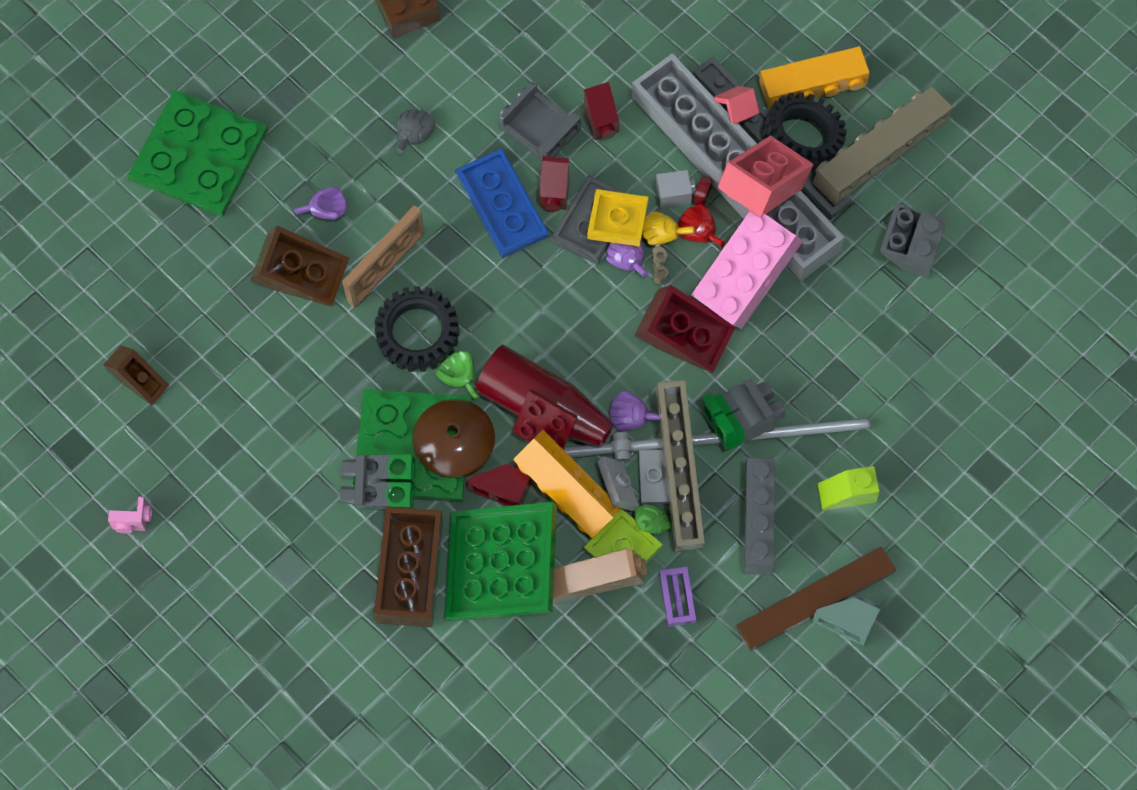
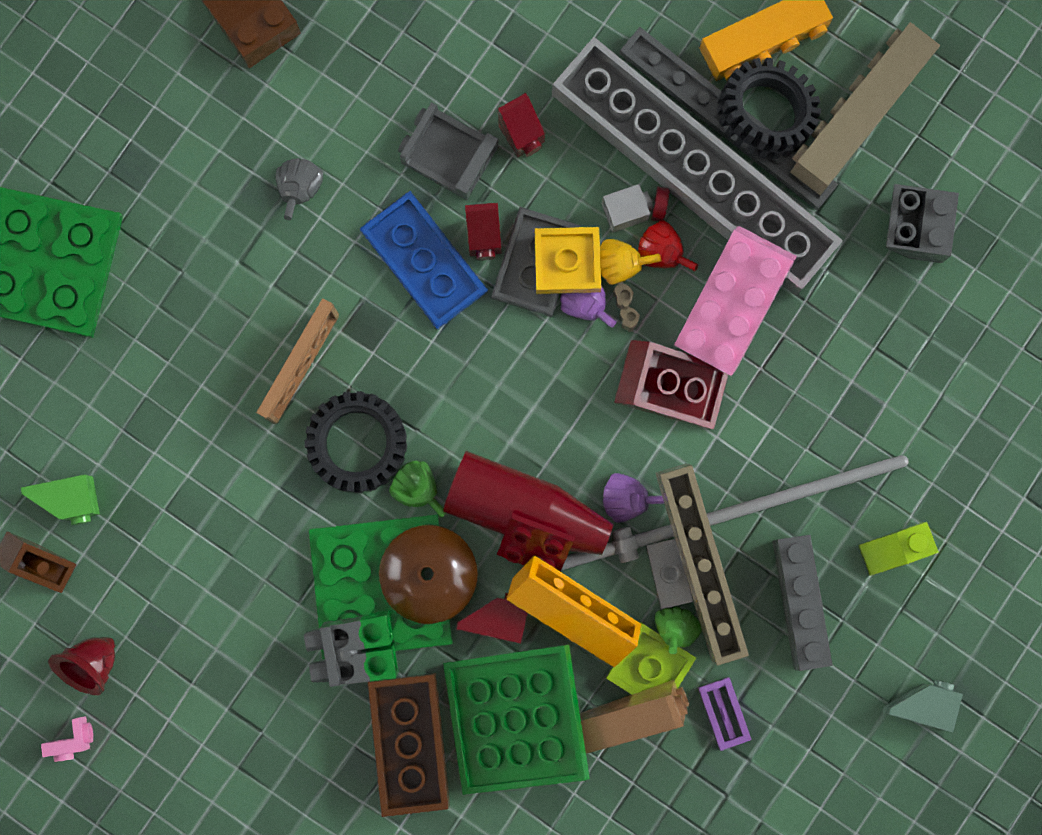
camera: 15 degrees left, 15 degrees up
reddish brown slope [250,226,349,306] -> none
medium lavender piece [294,187,348,220] -> none
light grey plate [597,456,639,511] -> none
dark grey hips [702,379,785,451] -> none
coral panel [715,86,759,124] -> none
coral brick [718,135,813,217] -> none
reddish brown tile [736,546,896,651] -> none
none -> bright green slope [21,475,100,525]
none -> dark red piece [48,637,115,695]

